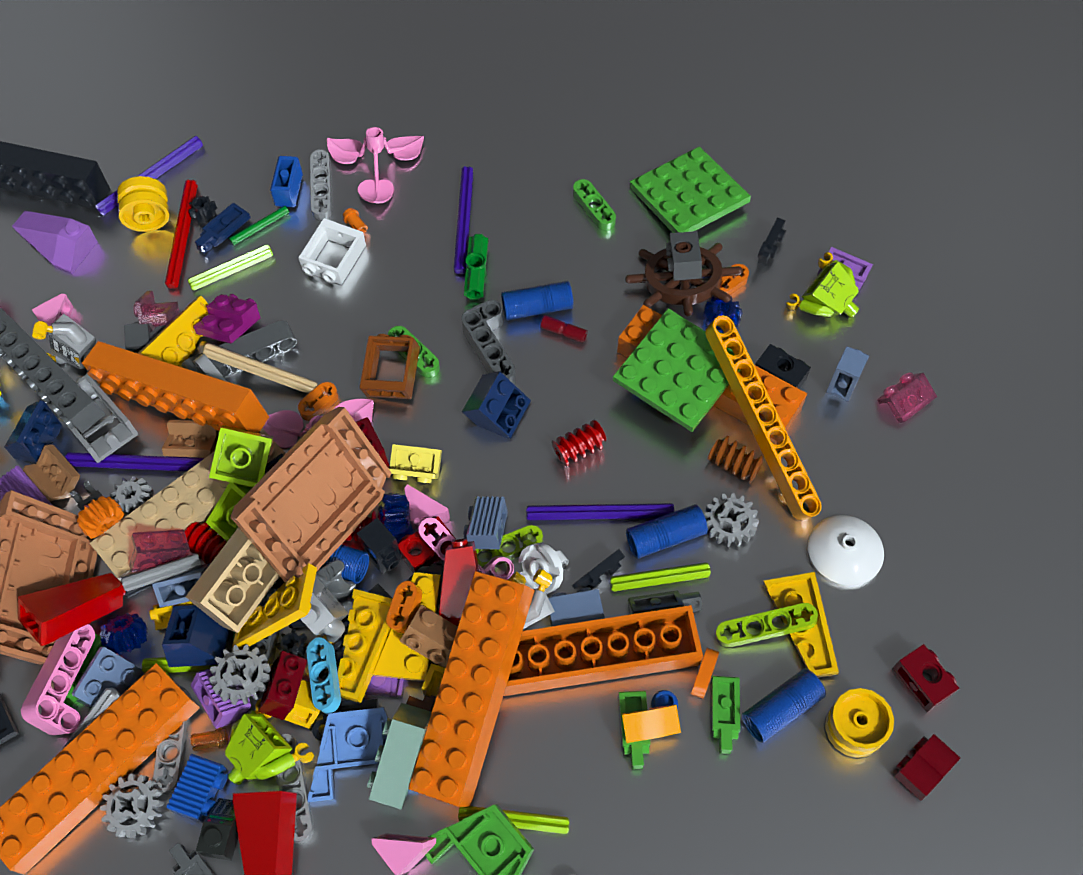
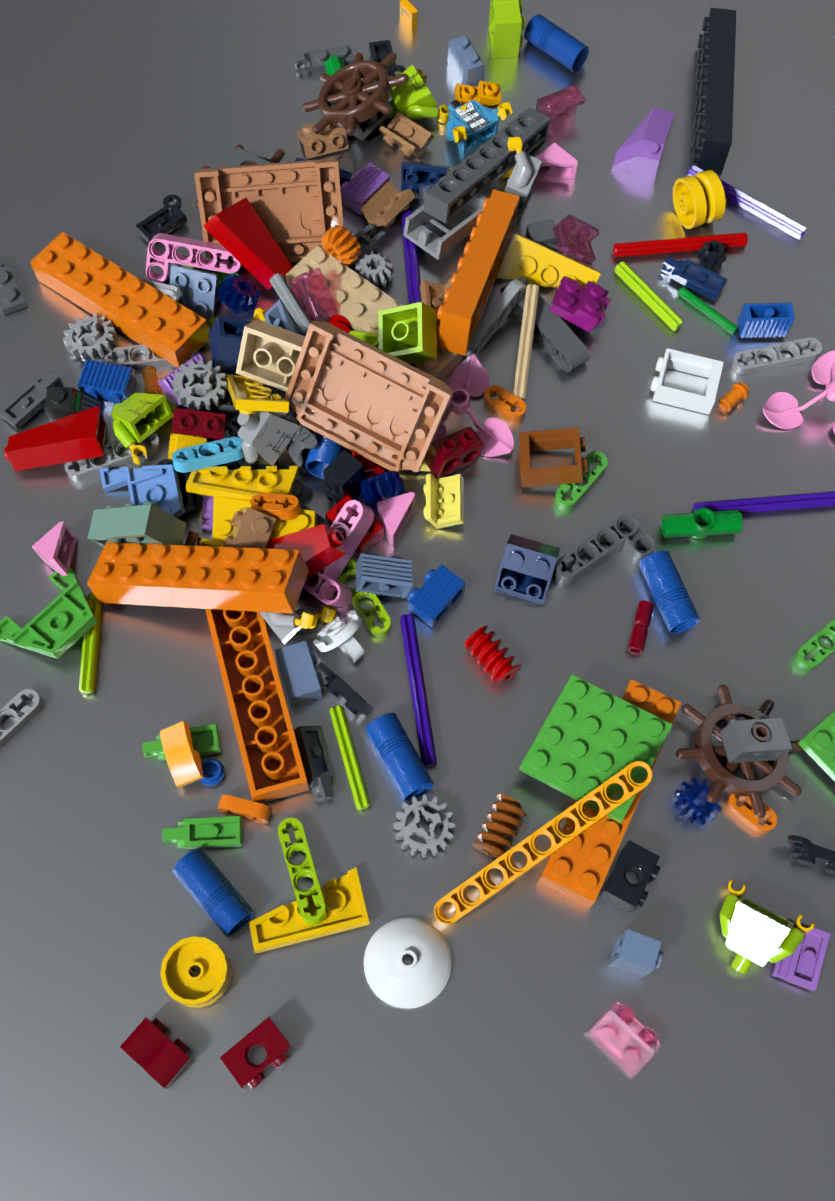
camera: 80 degrees right, 5 degrees up
none -> blue brick [407,564,466,628]

